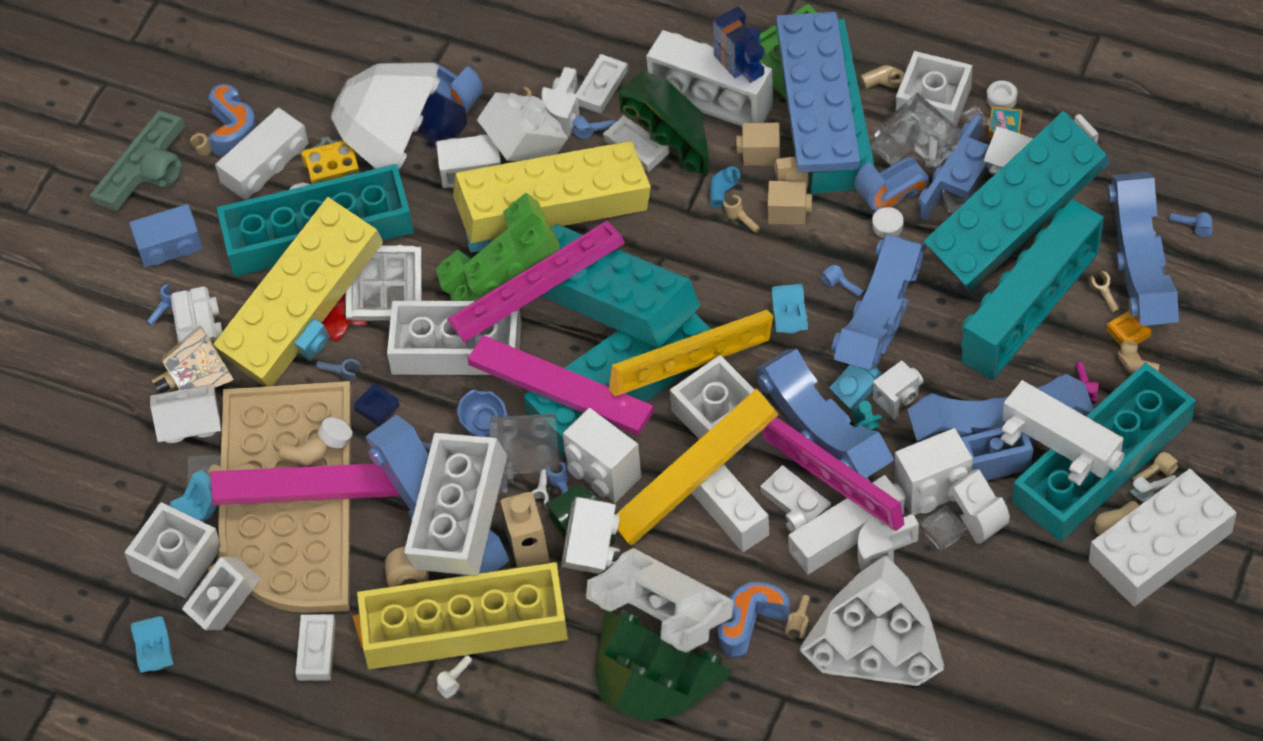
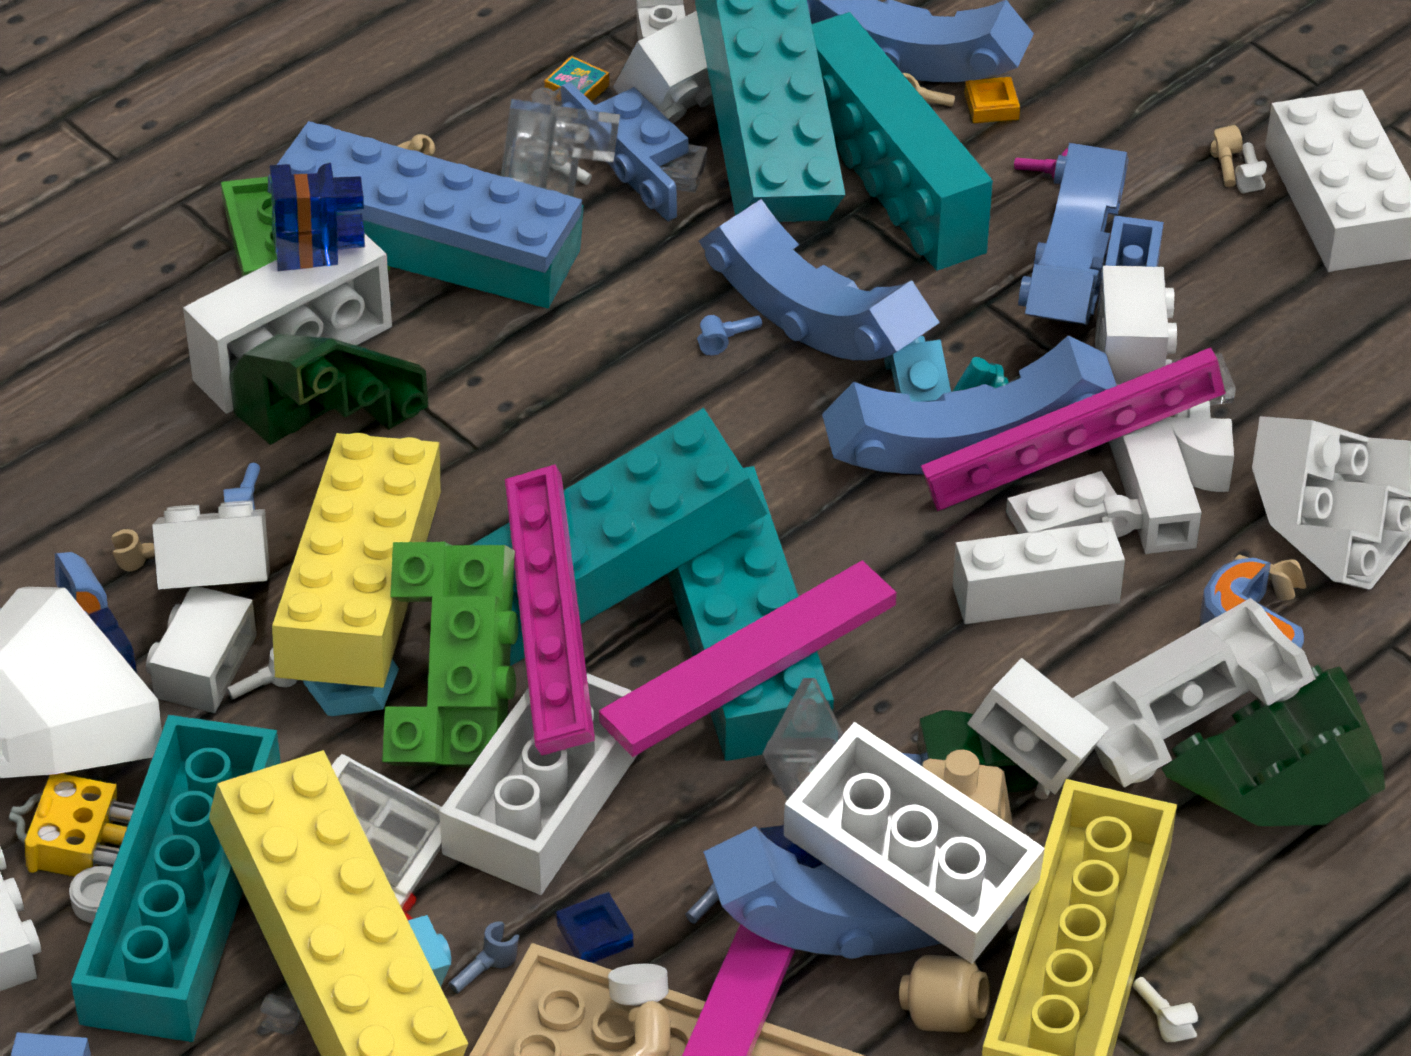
camera: 70 degrees left, 10 degrees down
medium blue hair [457,389,508,438] -> none
white brick [542,67,580,136] -> none
white brick [563,408,641,503] -> none
white plate [576,54,628,114] -> none
white plate [603,115,669,172] -> none
yellow tile [609,310,773,396] -> none
yellow tile [617,388,779,546] -> none
white brick [670,355,754,439] -> none
dark azure arm [710,166,741,208] -> none
tan hand [723,195,760,233] -> none
tan brick [737,123,780,166] -> none
tan brick [768,181,812,225] -> none
medium azure bracket [771,284,808,334] -> none
tan bracket [774,157,809,187] -> none
medium blue animal [855,157,929,211] -> none
white tile [872,207,903,238] -> none
white brick [872,360,924,419] -> none
white brick [895,51,973,134] -> none
white brick [949,469,1010,544] -> none
white tile [987,81,1017,109] -> none
white brick [1001,380,1124,485] -> none
teal brick [1012,362,1196,542] -> none
tan arm [1095,501,1139,535] -> none
tan arm [1118,341,1160,374] -> none

